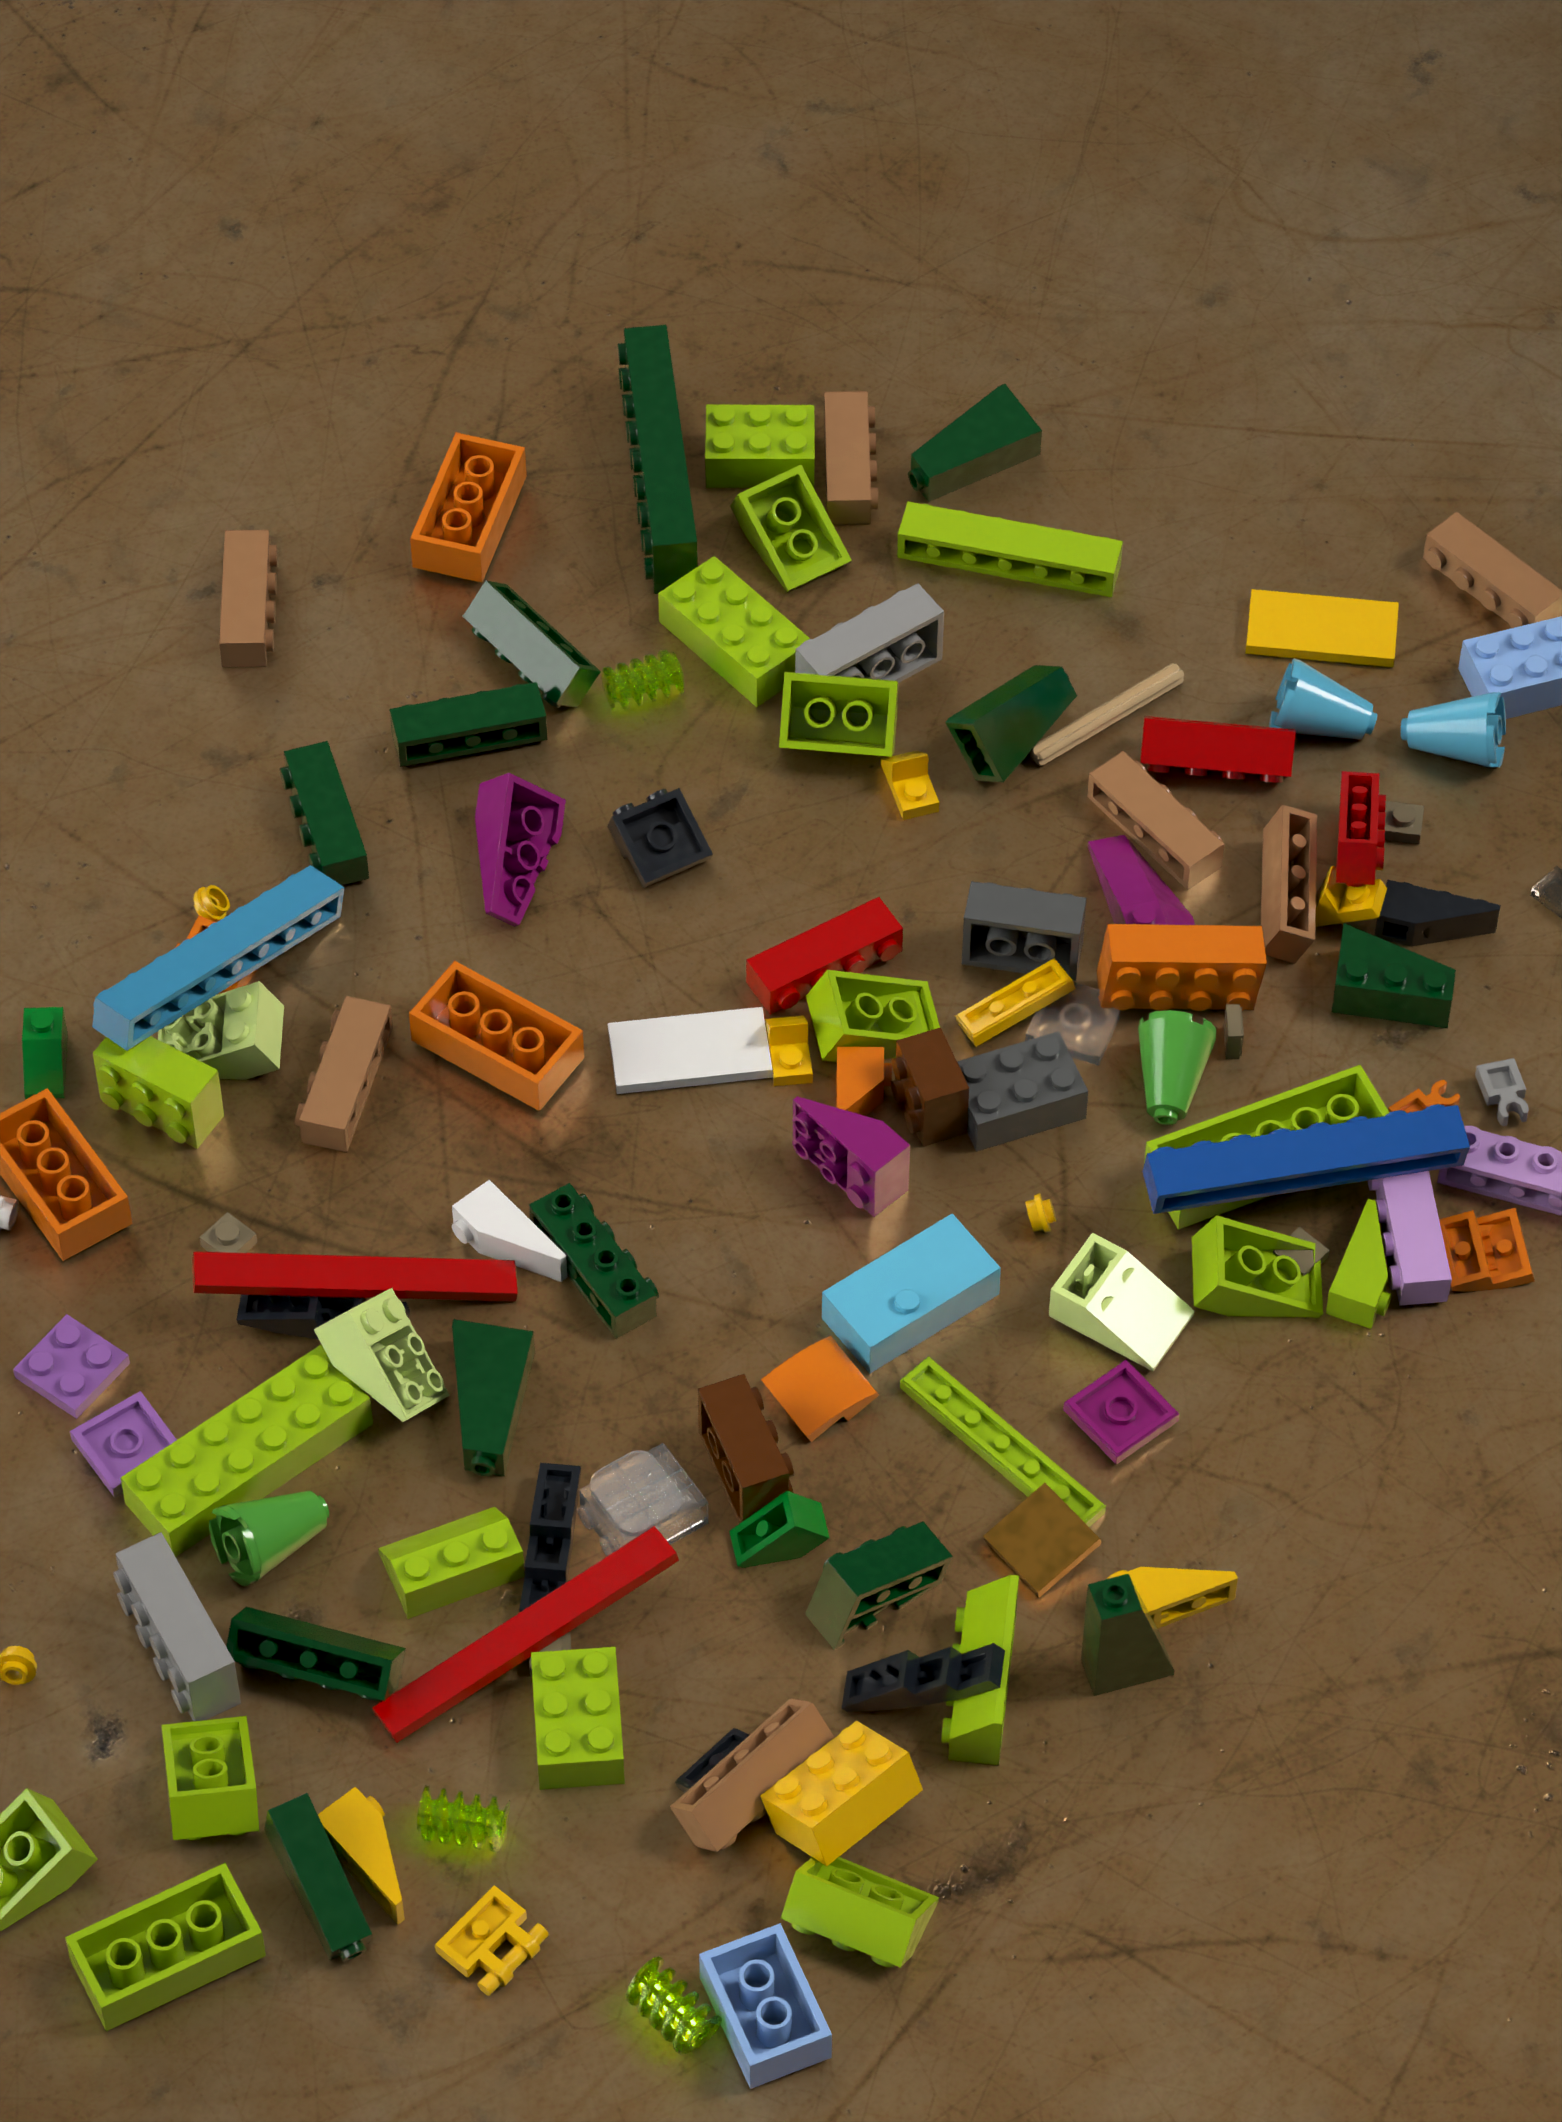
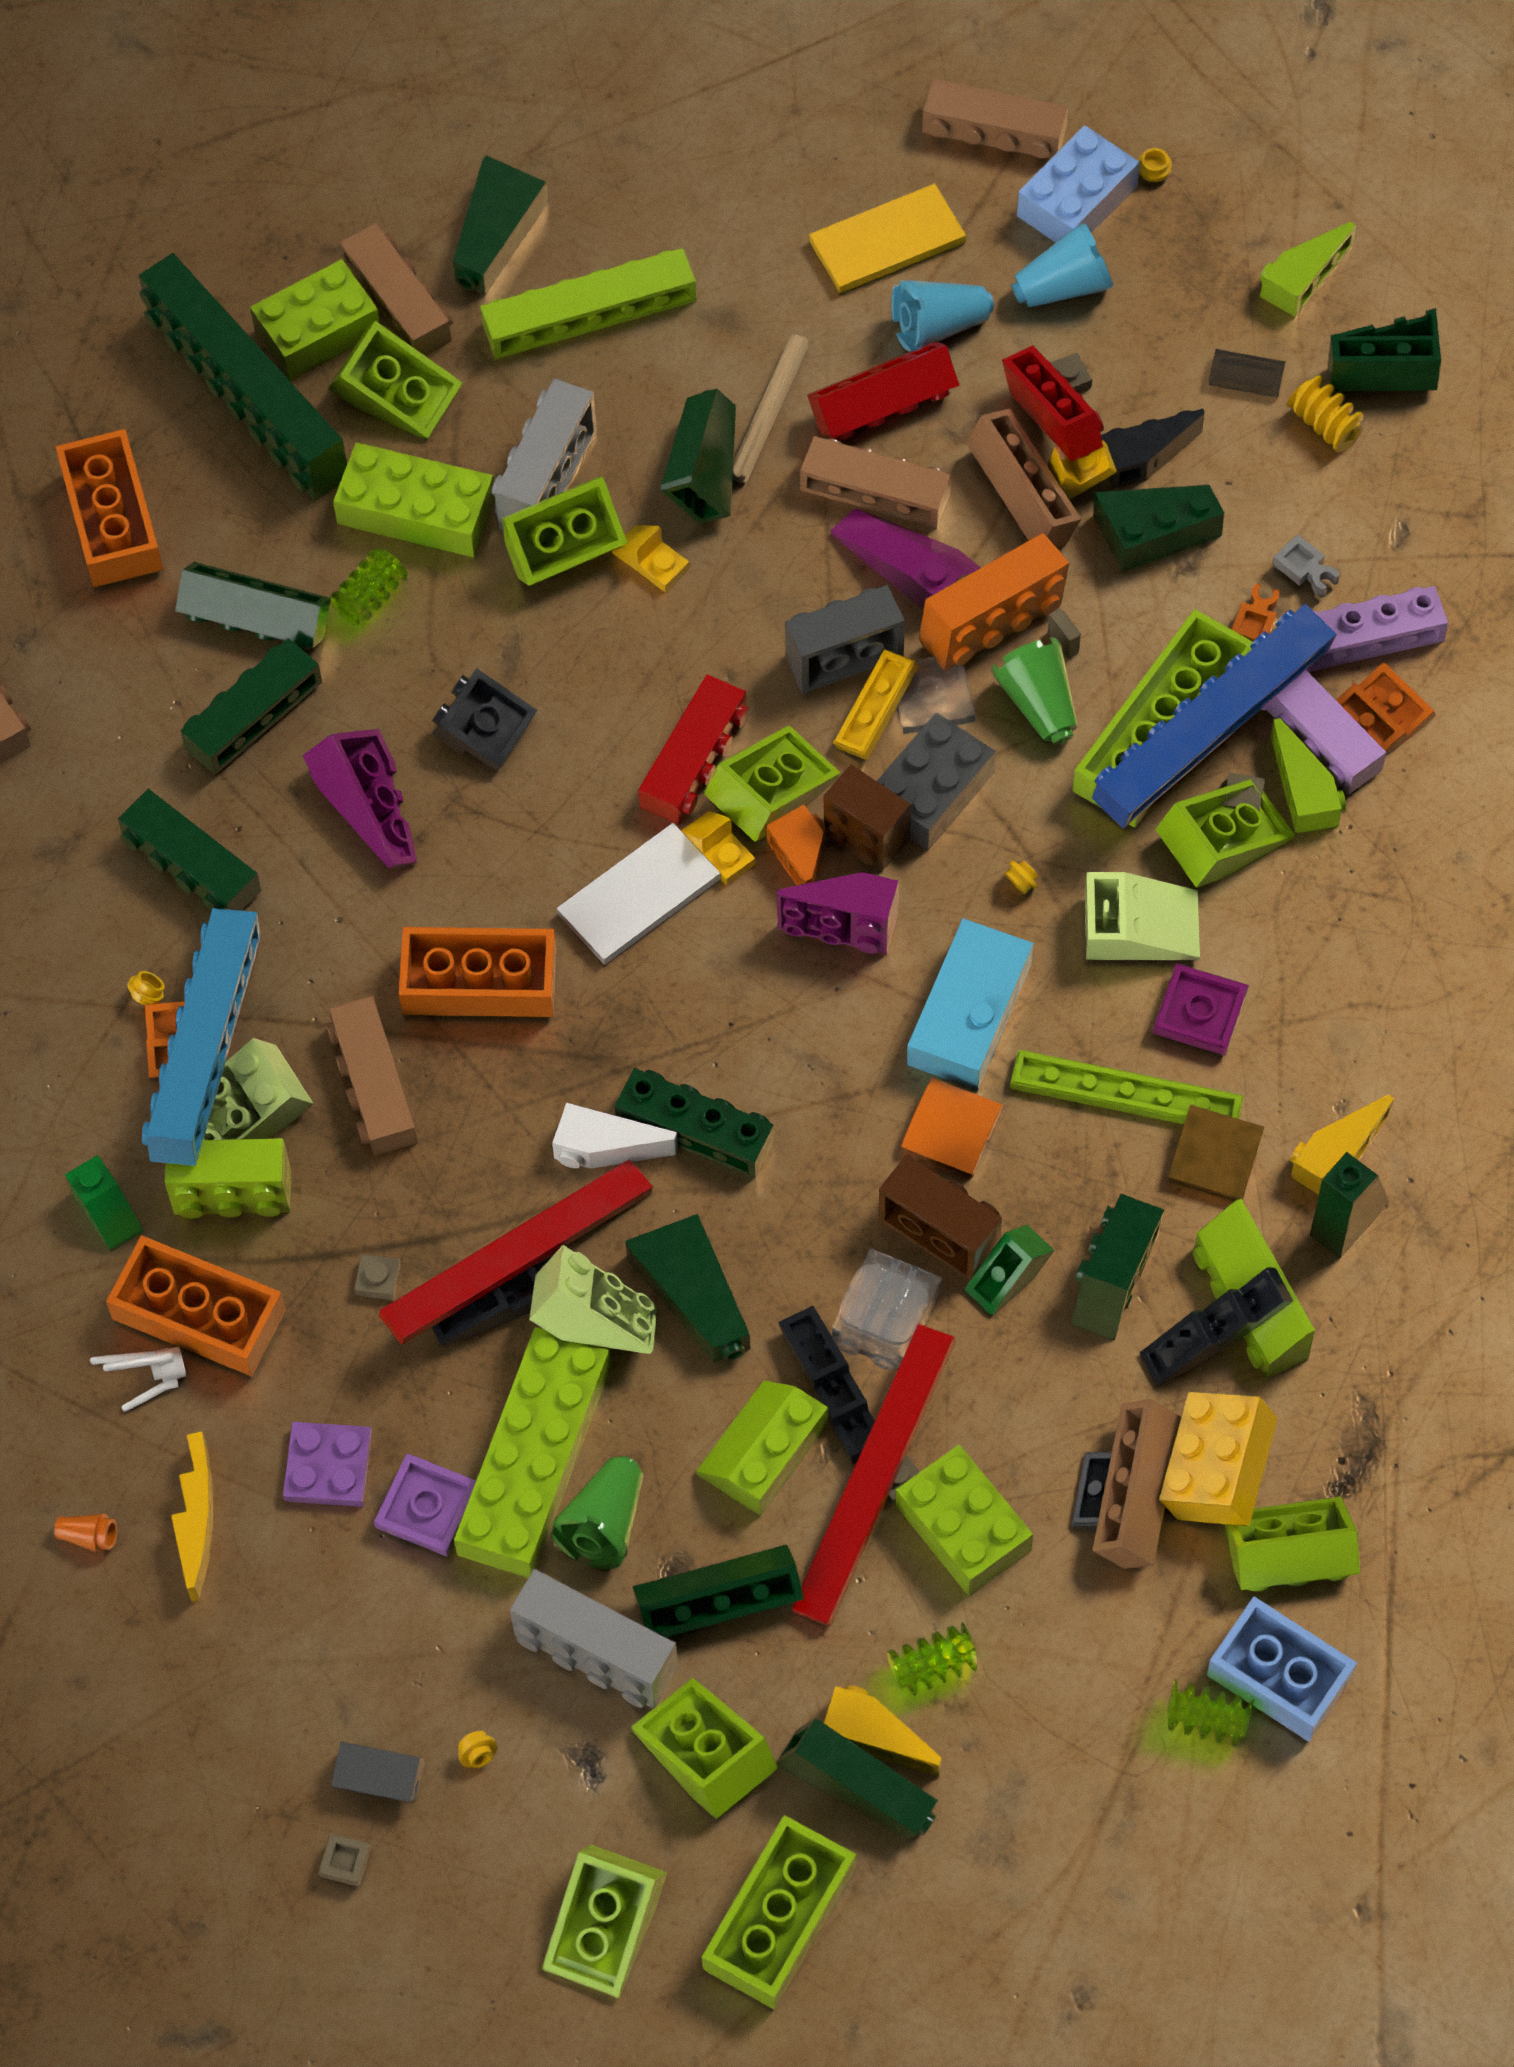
camera: 30 degrees left, 10 degrees up
yellow plate [435,1885,549,1996] -> none

